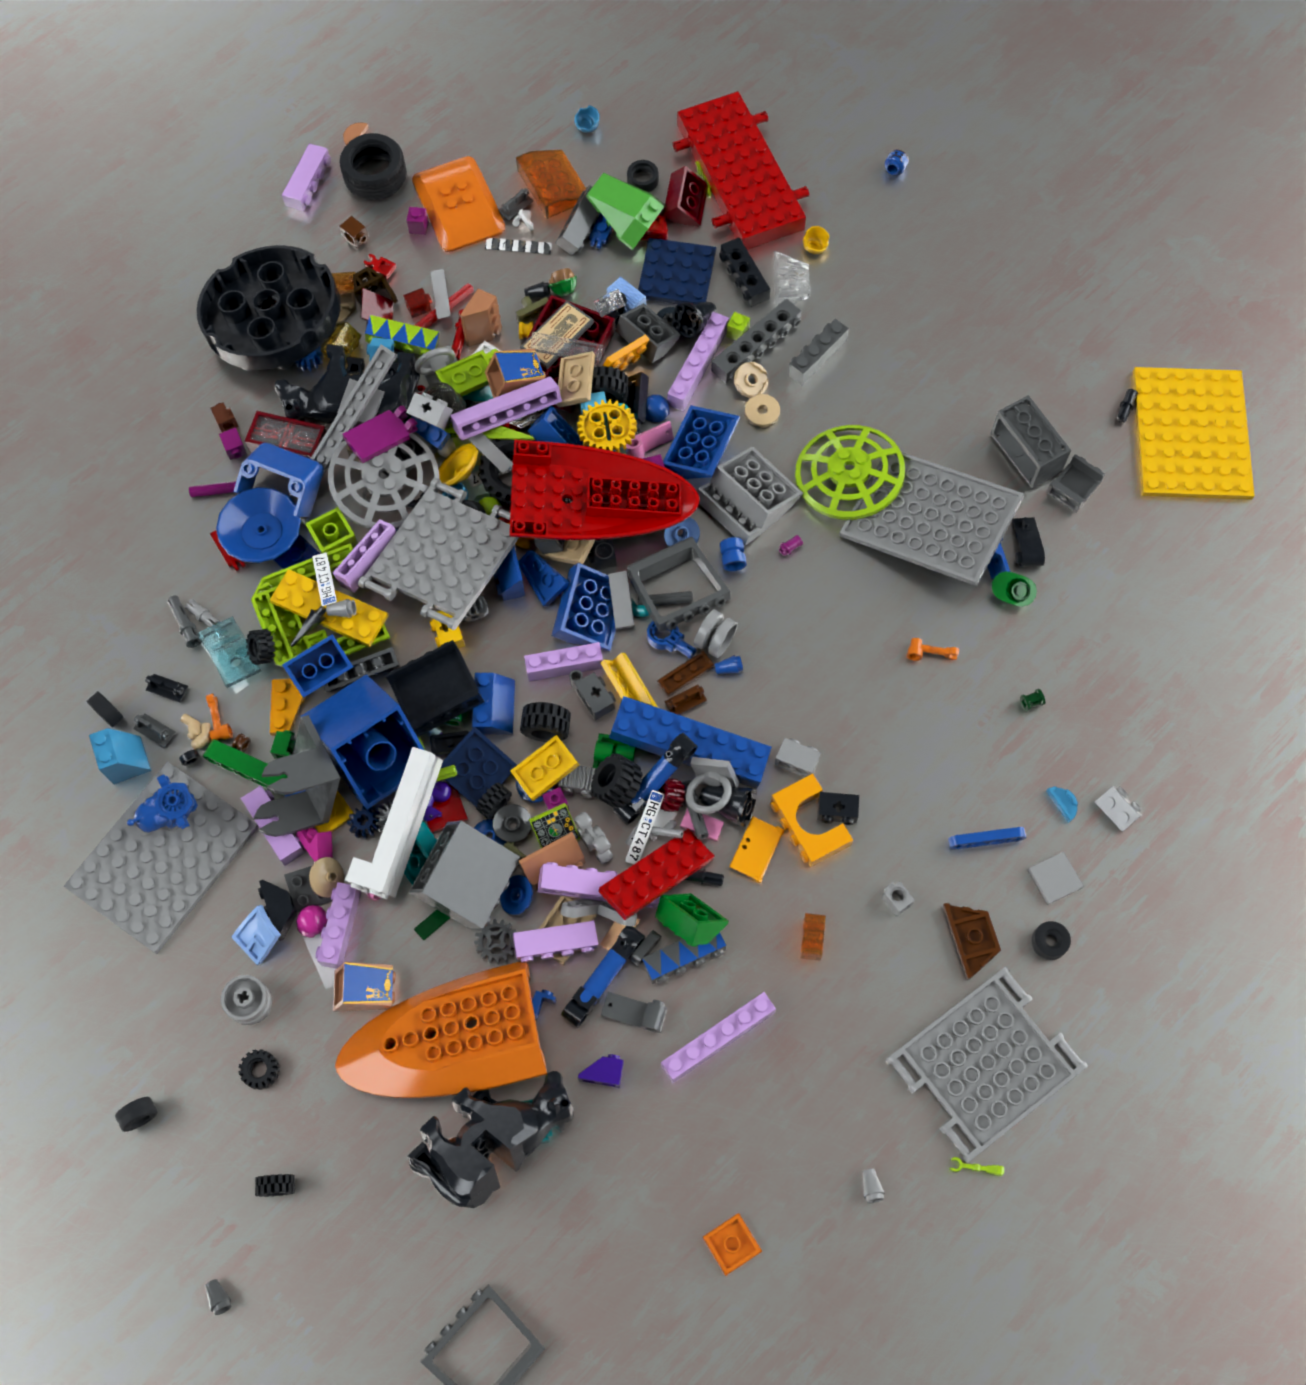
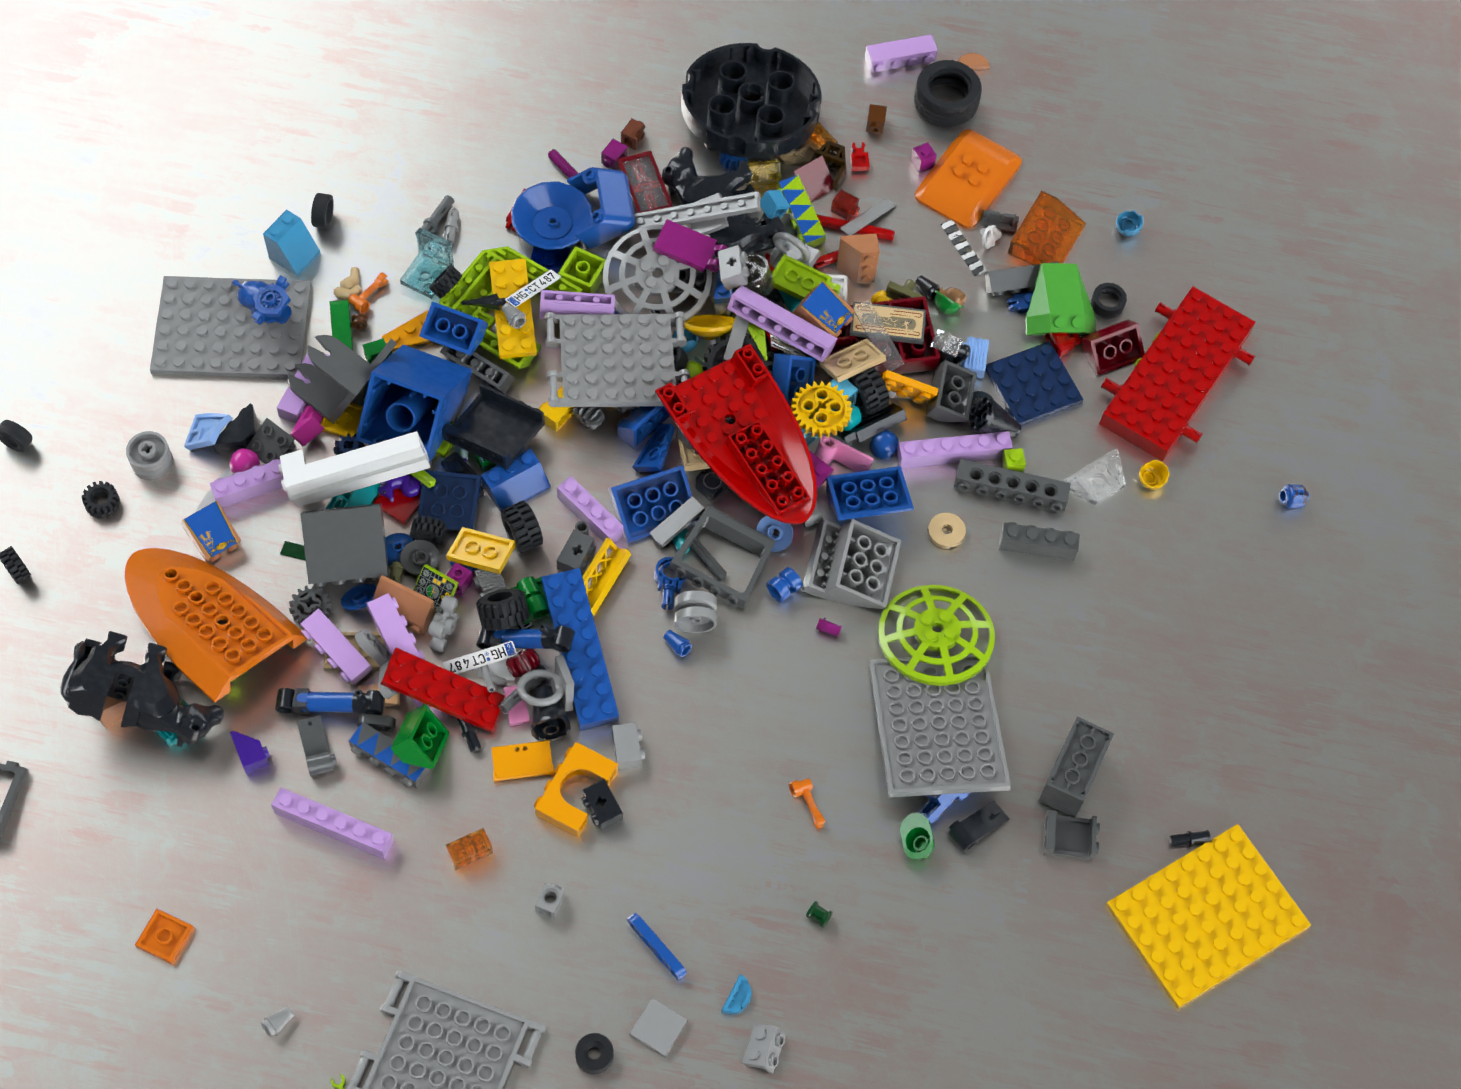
camera: 50 degrees right, 5 degrees down
dark grey hinge [133,713,176,747] -> none
black hinge [145,674,188,703] -> none
black tile [179,749,200,766] -> none
tan dish [309,857,344,897] -> none
blue bracket [532,989,557,1020] -> none
reddish brown tile [657,650,715,697] -> none
reddish brown hinge [664,685,707,715] -> none
black brick [719,237,771,307] -> none
tan tile [734,362,769,398] -> none
reddish brown wing [943,903,1001,980] -> none

